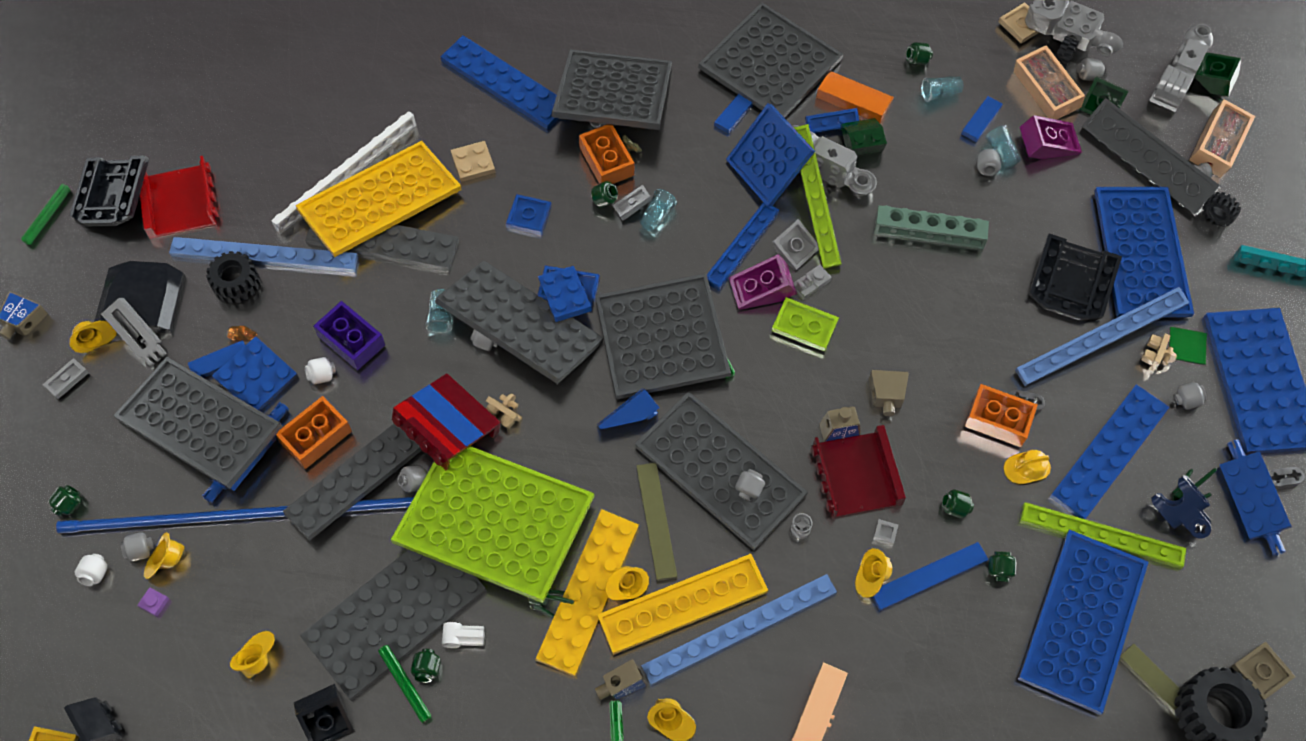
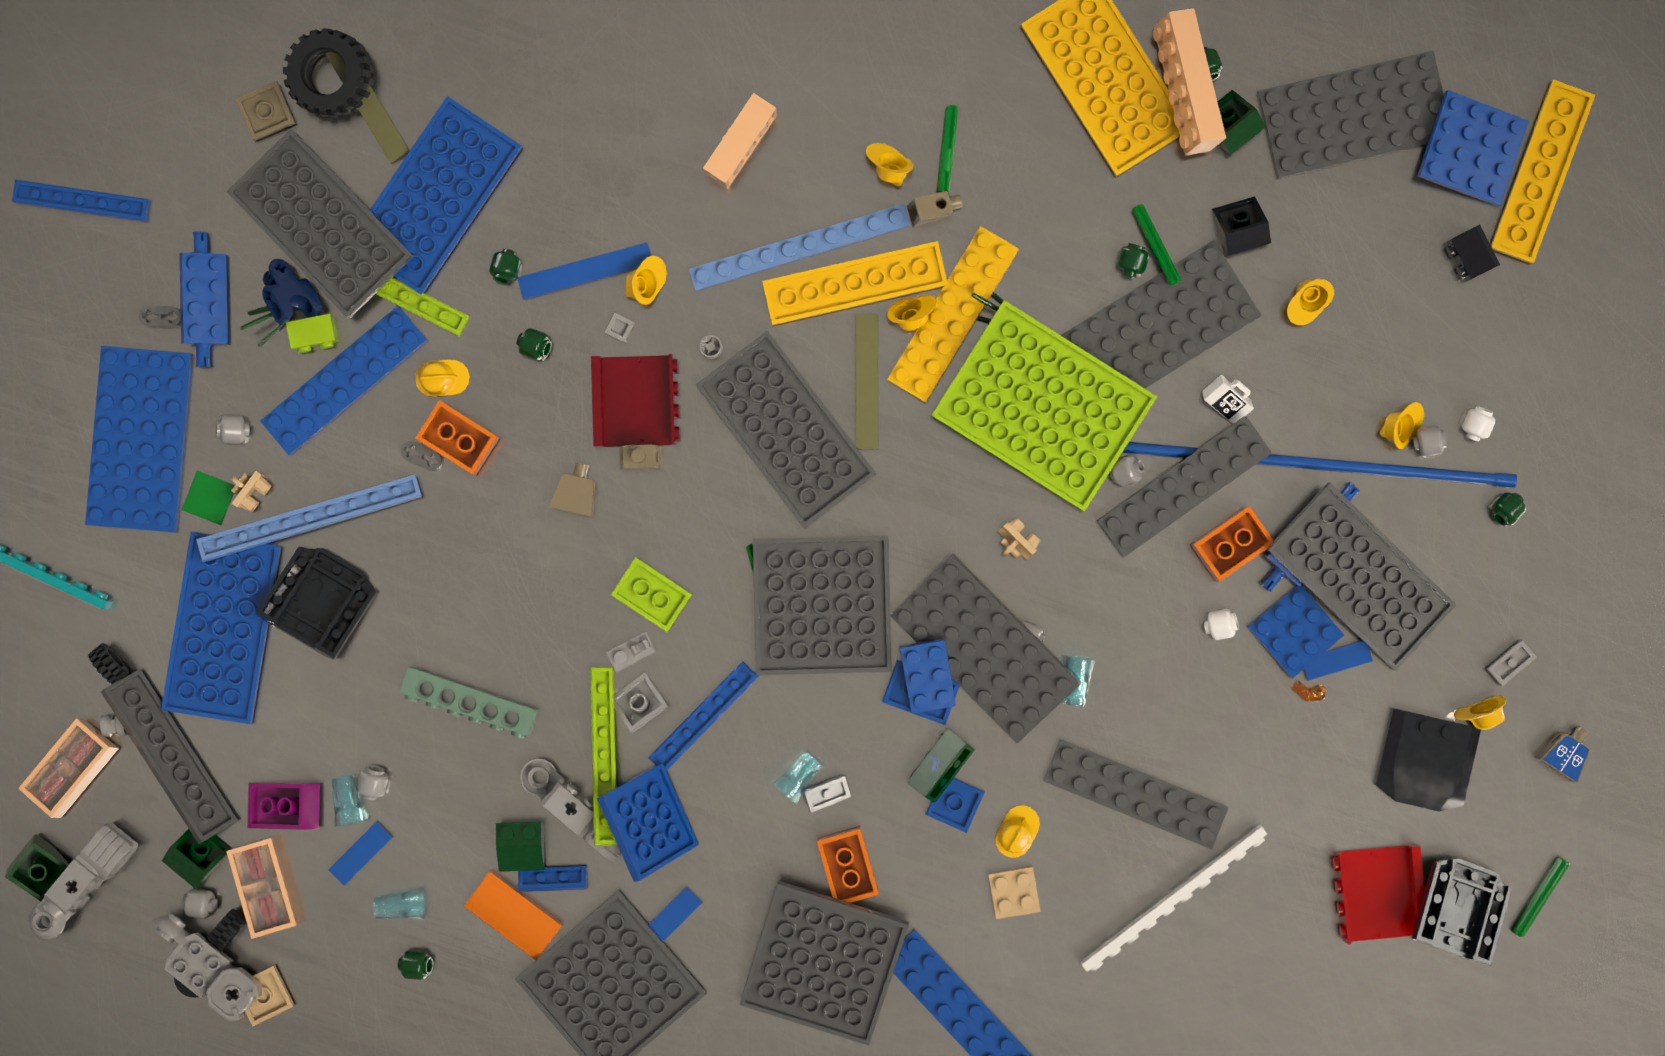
camera: 165 degrees left, 25 degrees up
light grey hinge [101,298,167,367] -> none
medium lavender plate [137,587,169,617] -> none
medium blue plate [169,237,358,273] -> none
black tyre [206,251,260,303] -> none
yellow plate [295,141,462,258] -> none
dark purple brick [313,301,385,371] -> none
dark red panel [391,373,501,470] -> none
white piece [441,622,485,648] -> none
dark green head [591,181,618,208] -> none
blue slope [597,388,659,429] -> none
olive plant [623,135,642,153] -> none
magenta slope [729,254,797,310] -> none
light grey head [735,469,765,501] -> none
none -> dark grey plate [226,129,414,319]
none -> lime brick [286,314,339,353]
none -> brick [907,728,976,804]
none -> yellow piece [995,805,1040,858]
none -> white piece [1202,375,1254,424]

